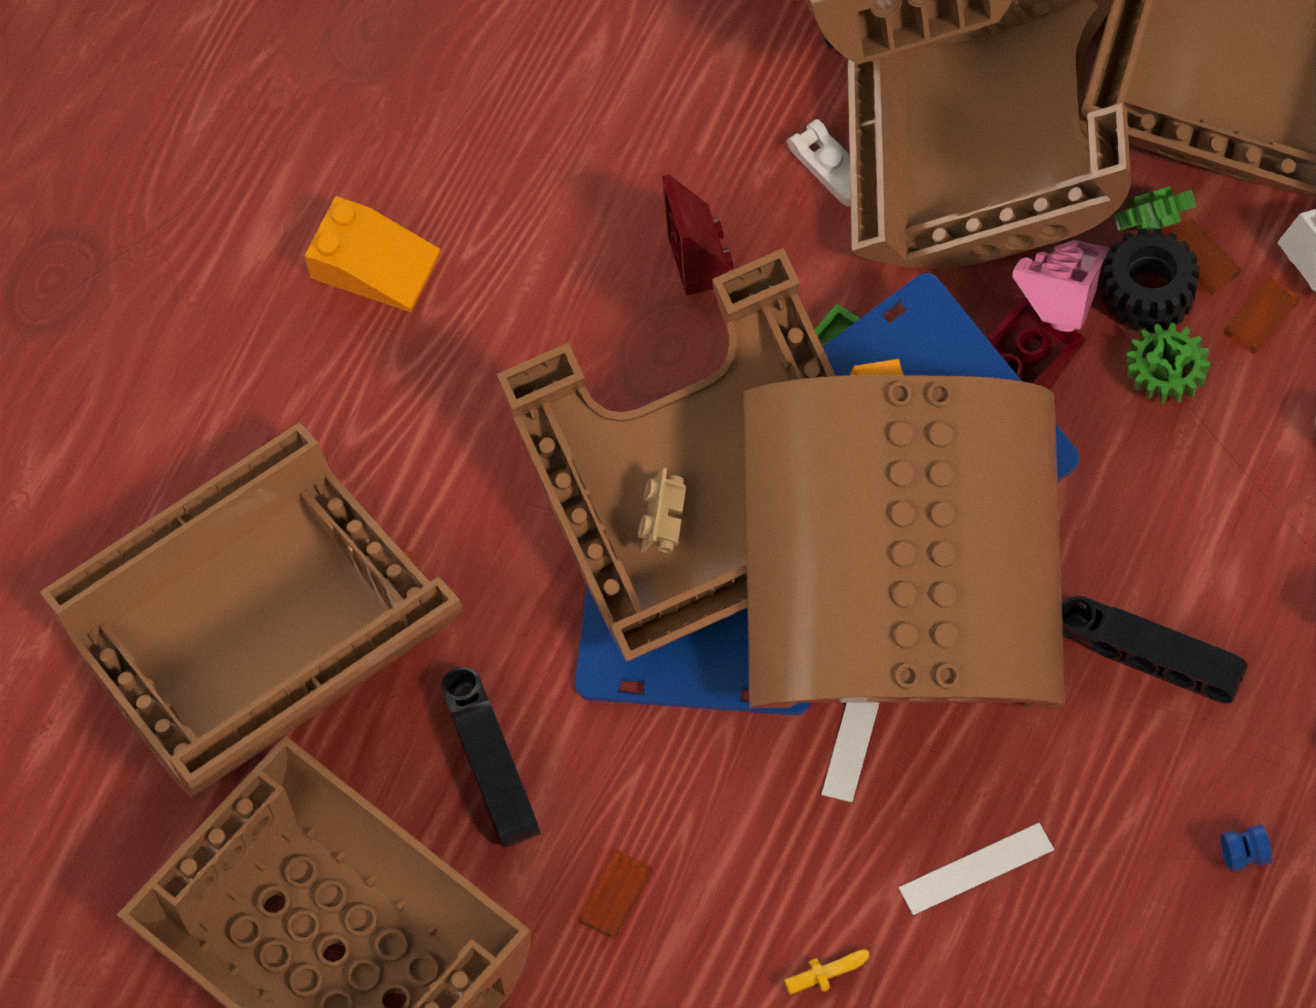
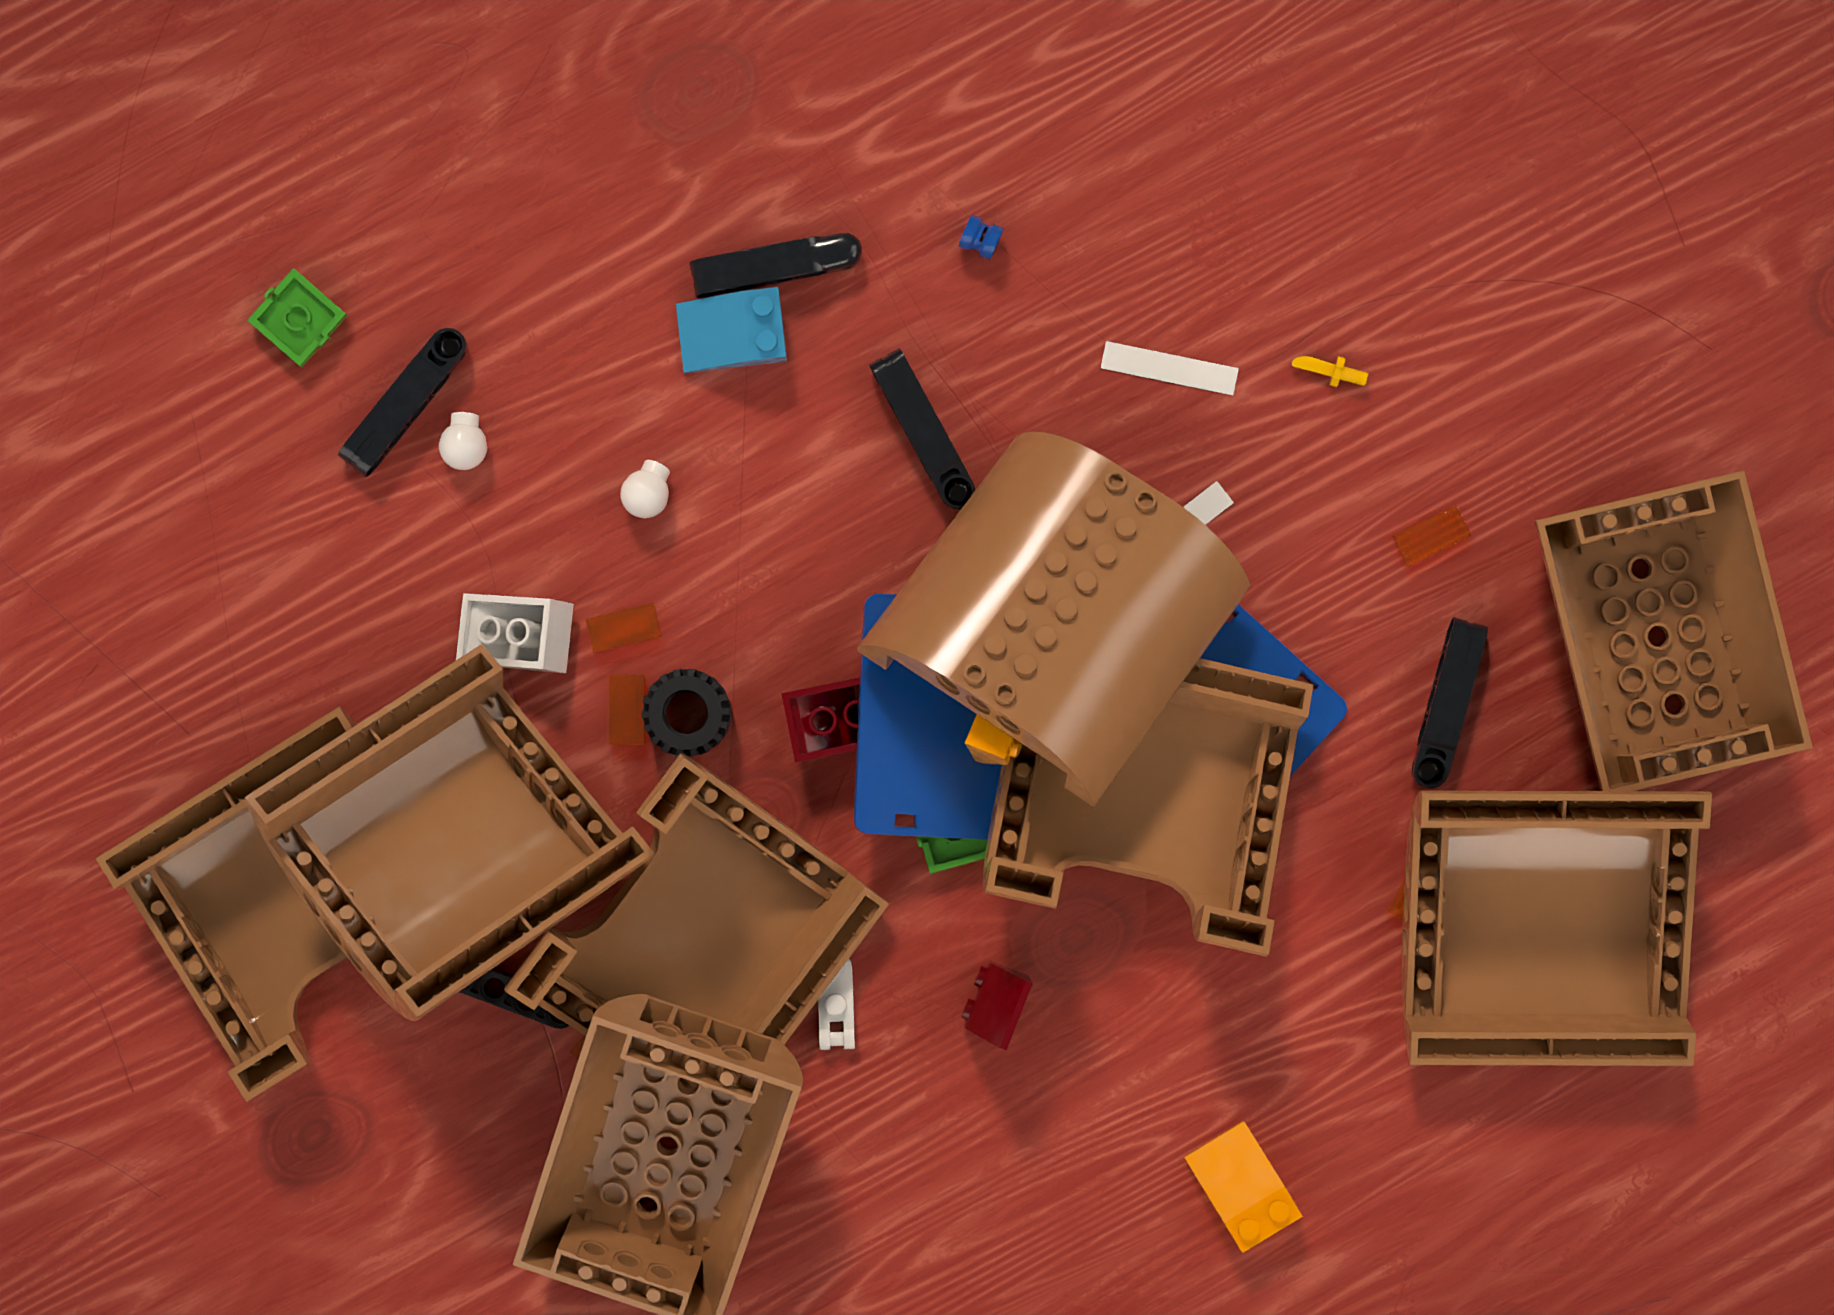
camera: 155 degrees left, 25 degrees up
tan hinge [638,468,686,554] -> none
bright pink wedge [1012,240,1110,332] -> none
bright green gear [1113,186,1197,232] -> none
bright green gear [1126,323,1210,404] -> none

